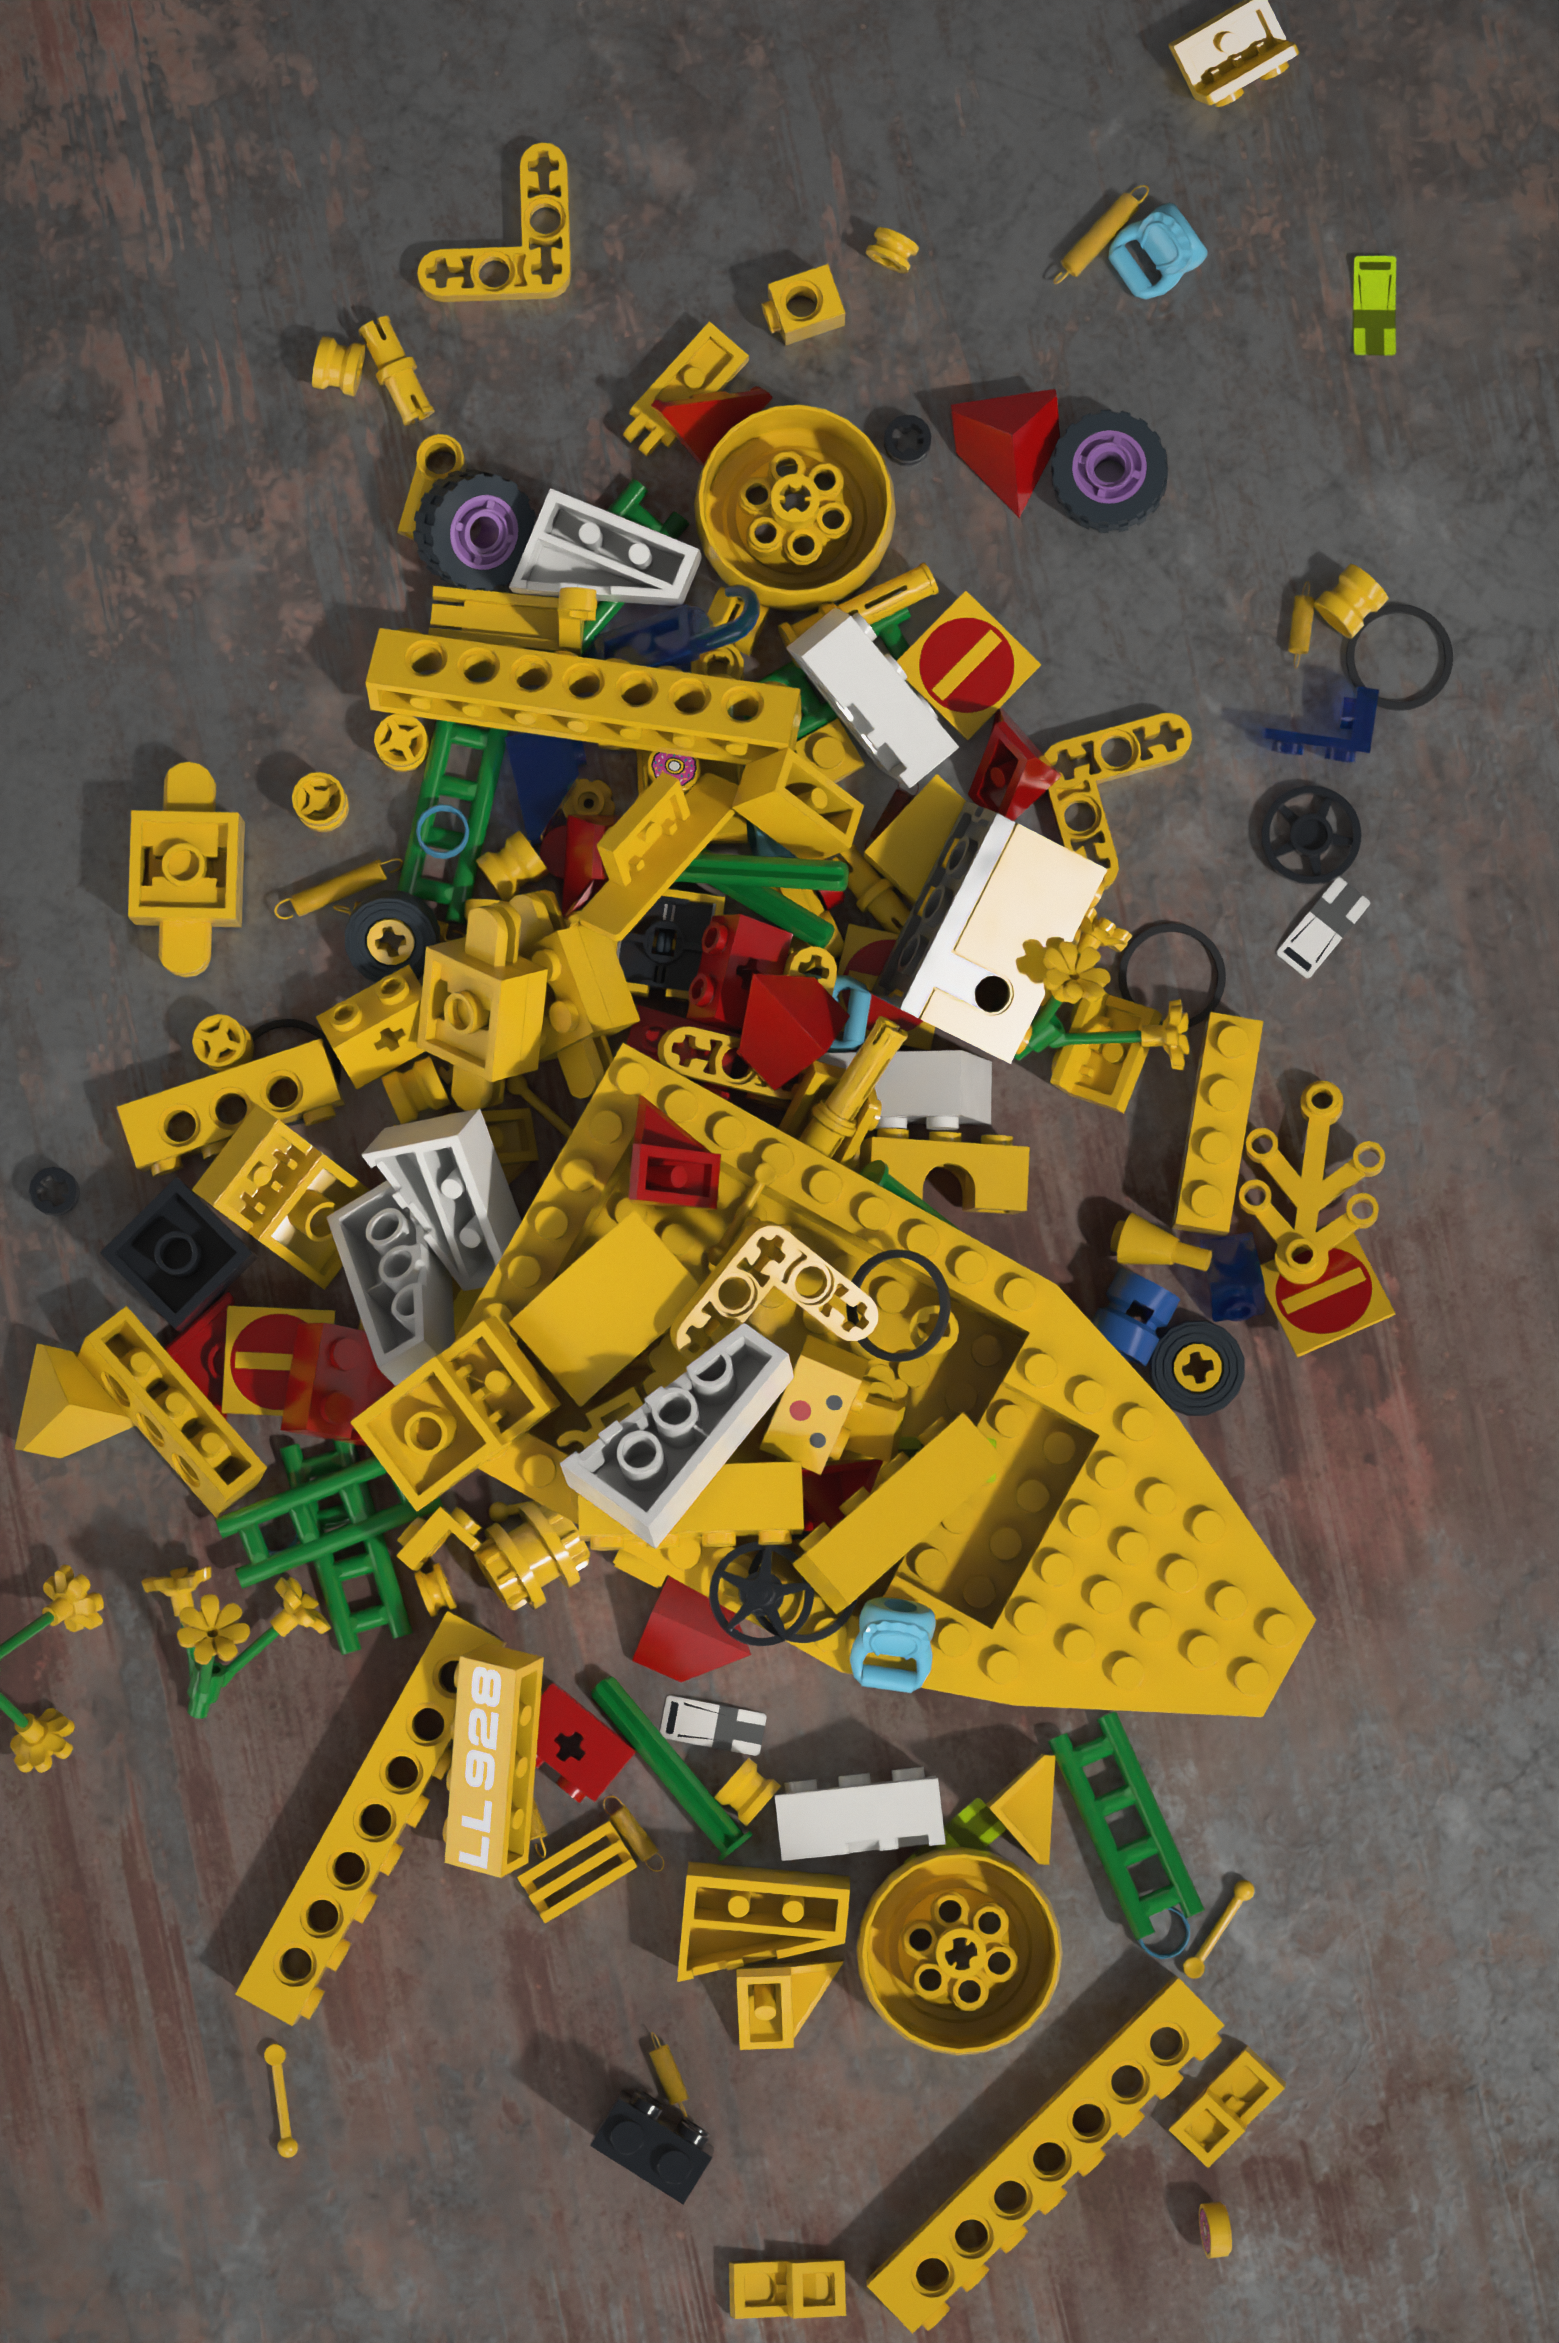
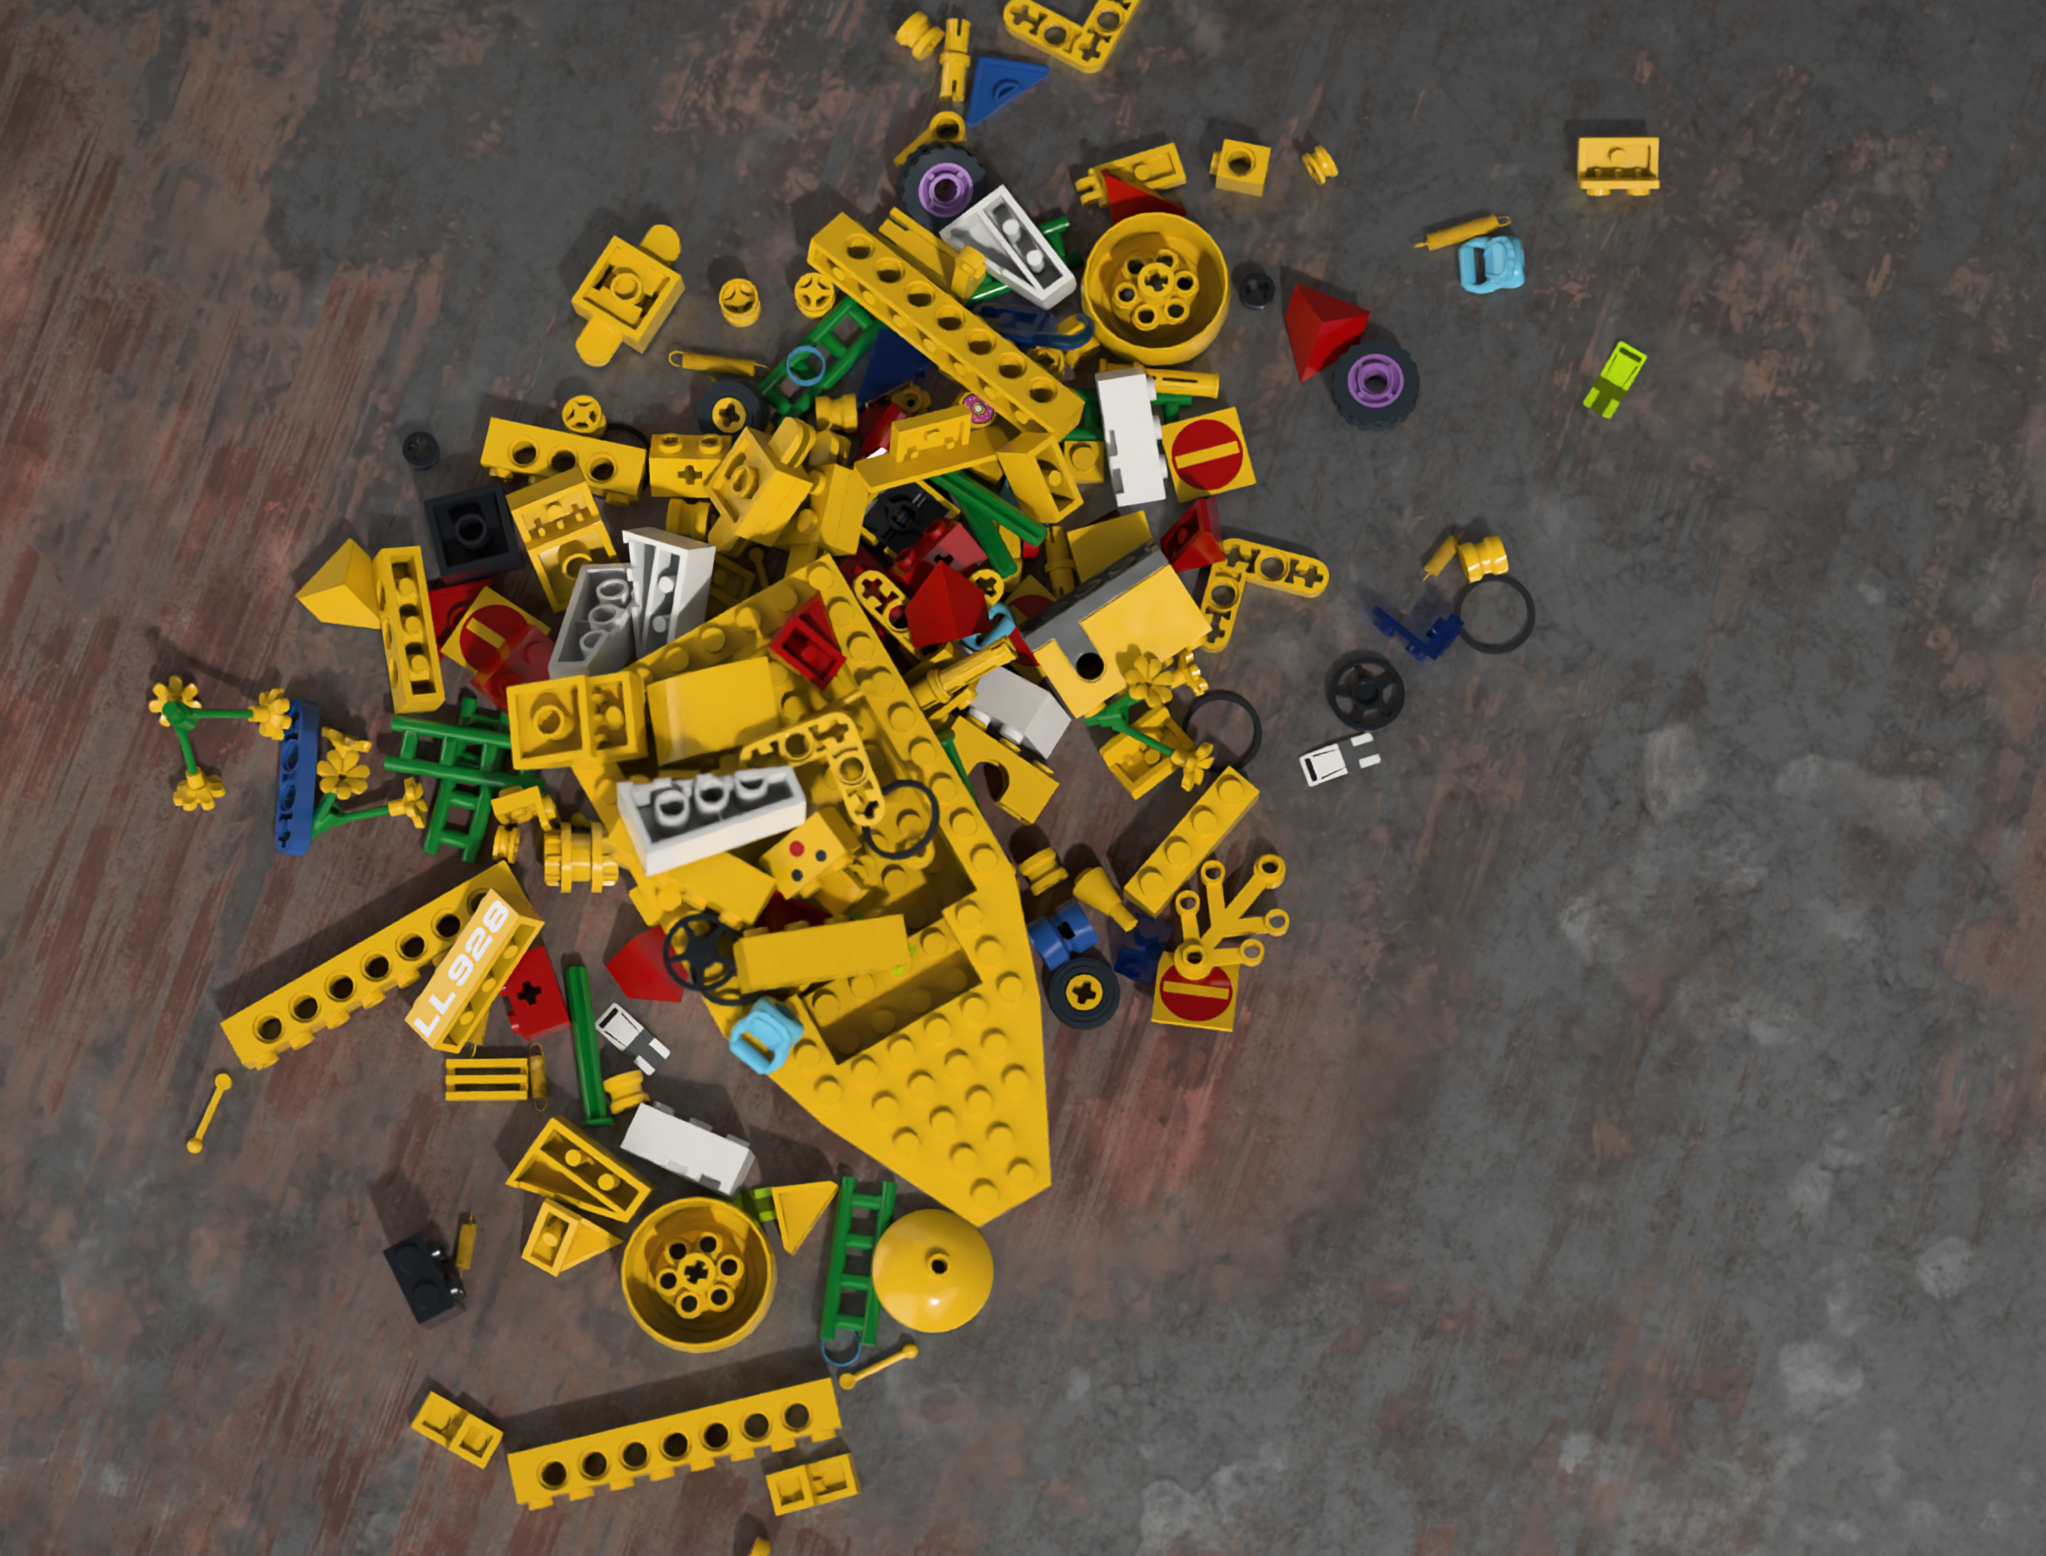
camera: 35 degrees right, 5 degrees down
none -> blue beam [275,699,320,857]
none -> yellow dish [871,1209,994,1333]
none -> blue tile [966,55,1050,129]
none -> yellow wheel [1018,847,1069,896]

